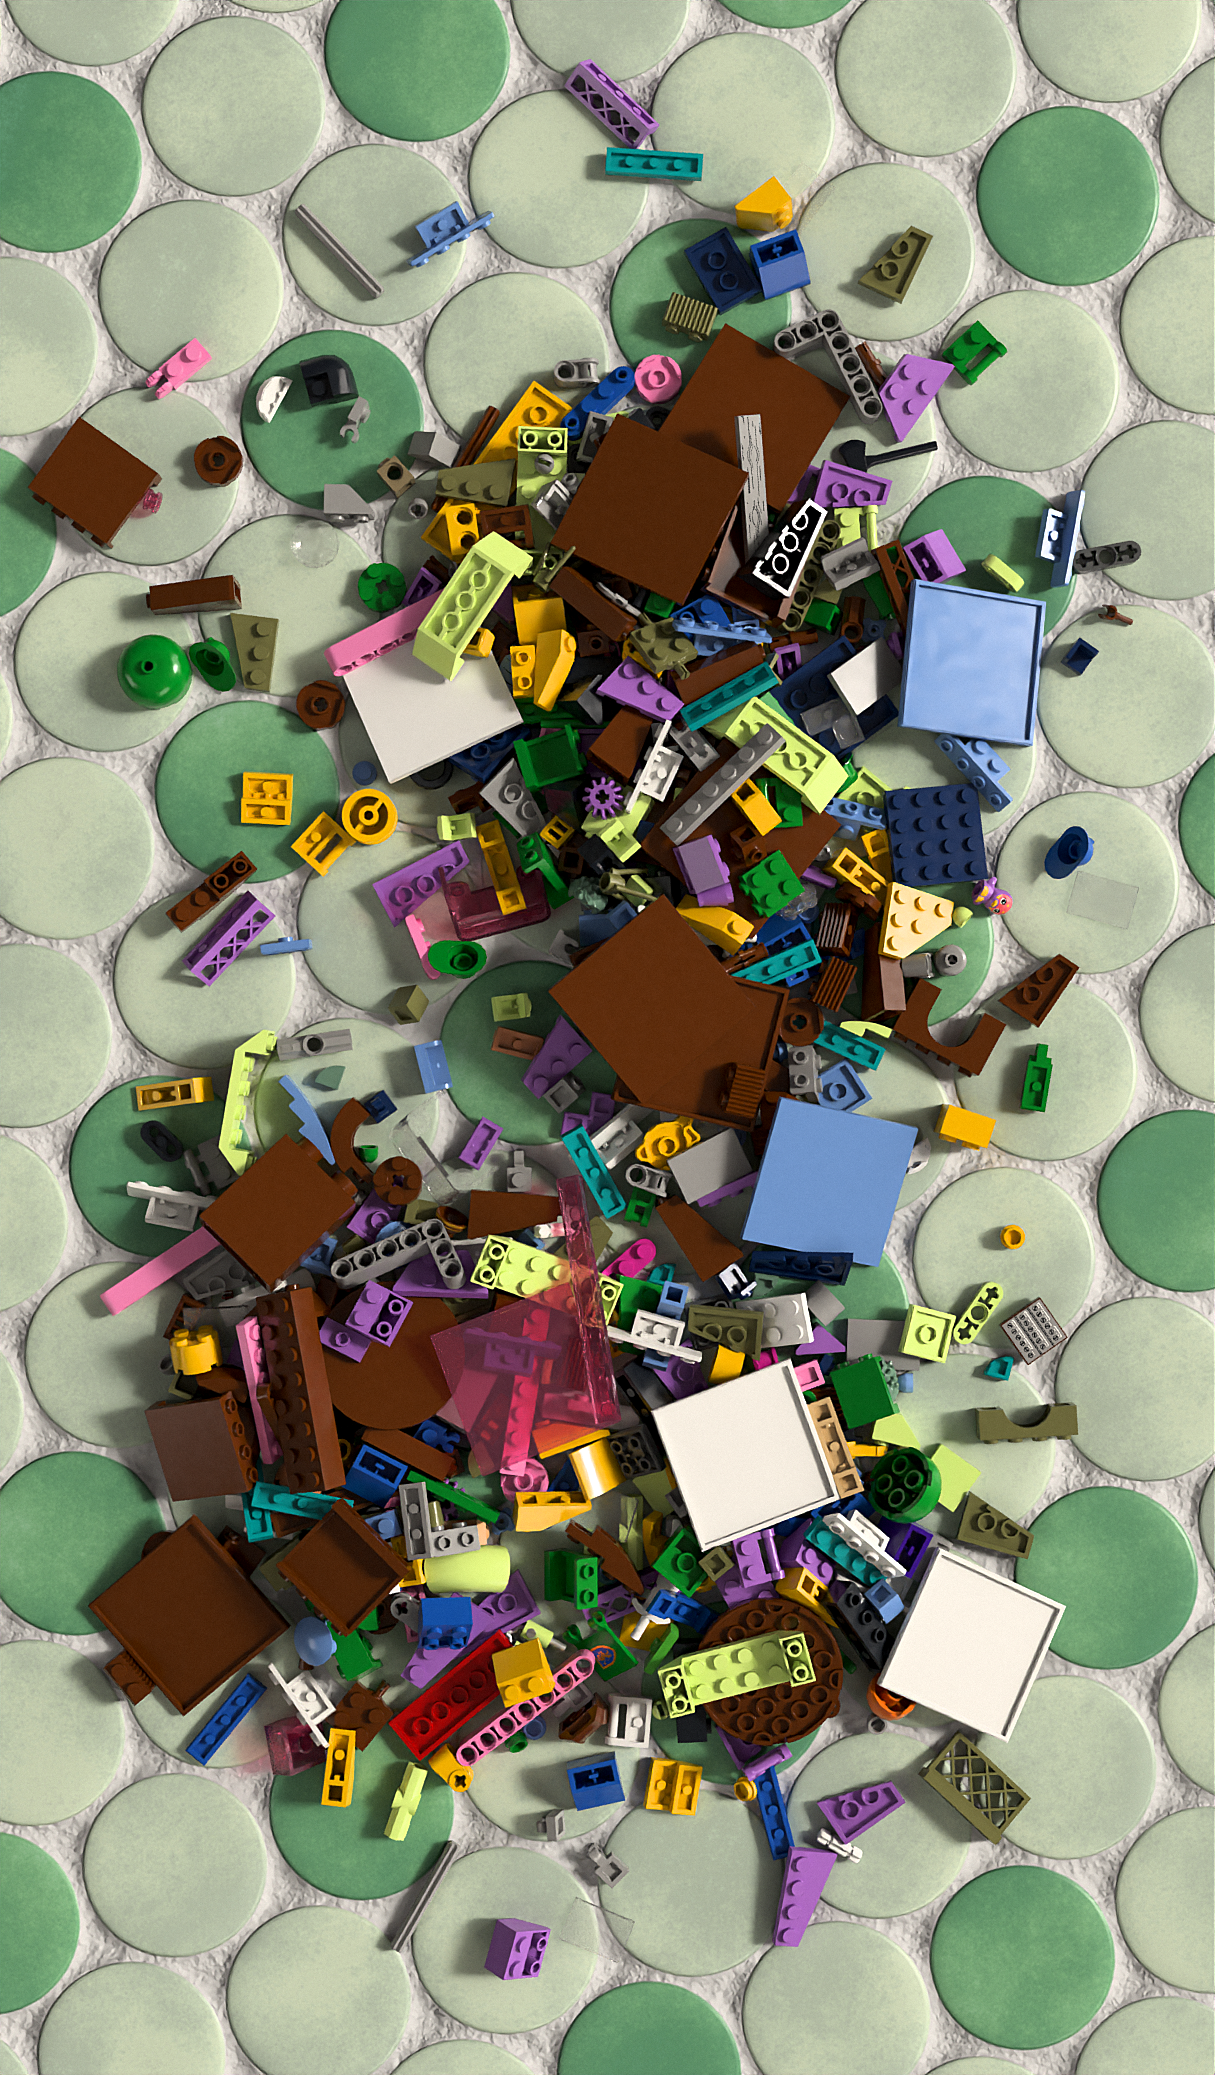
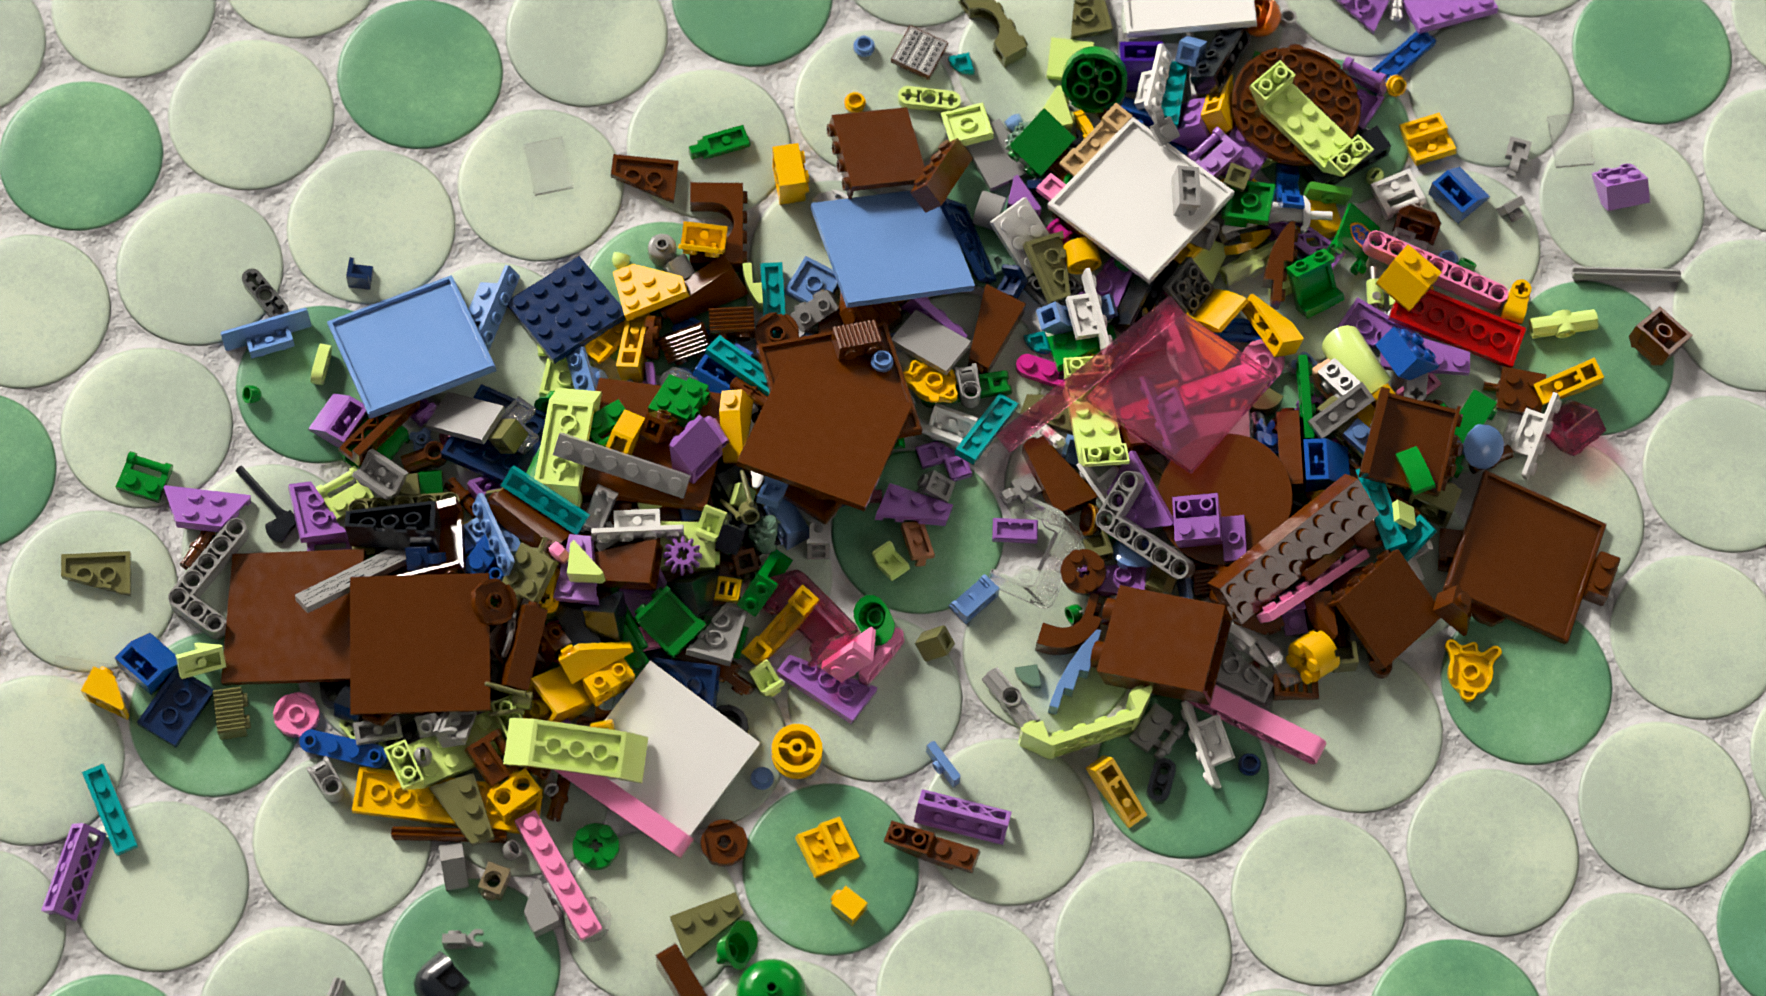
camera: 120 degrees left, 20 degrees down
light grey hinge [158,1354,175,1376] -> none
blue tile [185,1672,267,1766] -> none
yellow plate [291,811,356,877] -> none
dark blue tile [364,1090,398,1124] -> none
medium lavender slope [402,567,444,607] -> none
medium blue bracket [406,201,495,268] -> none
medium lavender animal [972,877,1013,915] -> none
blue piece [1044,826,1094,879] -> none
reddish brown hand [1098,604,1133,625] -> none
none -> yellowish green slope [176,643,226,679]
none -> green hinge [242,385,262,403]
none -> dark blue plate [405,546,446,571]
none -> reddish brown plate [471,578,517,625]
none -> olive panel [488,419,529,454]
none -> bright pink plate [514,810,602,941]
none -> bright pink tile [549,541,569,564]
none -> yellowish green slope [567,540,606,583]
none -> yellow bracket [678,221,728,258]
none -> bright pink bracket [821,627,876,683]
none -> reddish brown panel [826,107,925,199]
none -> yellow brick [830,886,868,926]
none -> medium blue plate [853,36,875,57]
none -> medium blue plate [871,351,893,372]
none -> reddish brown brick [910,138,973,213]
none -> light grey plate [1148,105,1180,146]
none -> light grey hinge [1171,165,1201,216]
none -> dark blue plate [1238,753,1261,776]
none -> yellowish green tile [1392,500,1416,530]
none -> green slope [1396,446,1436,495]
none -> reddish brown slope [1433,585,1472,636]
none -> yellow tile [1444,639,1502,702]
none -> reddish brown slope [1629,306,1693,365]

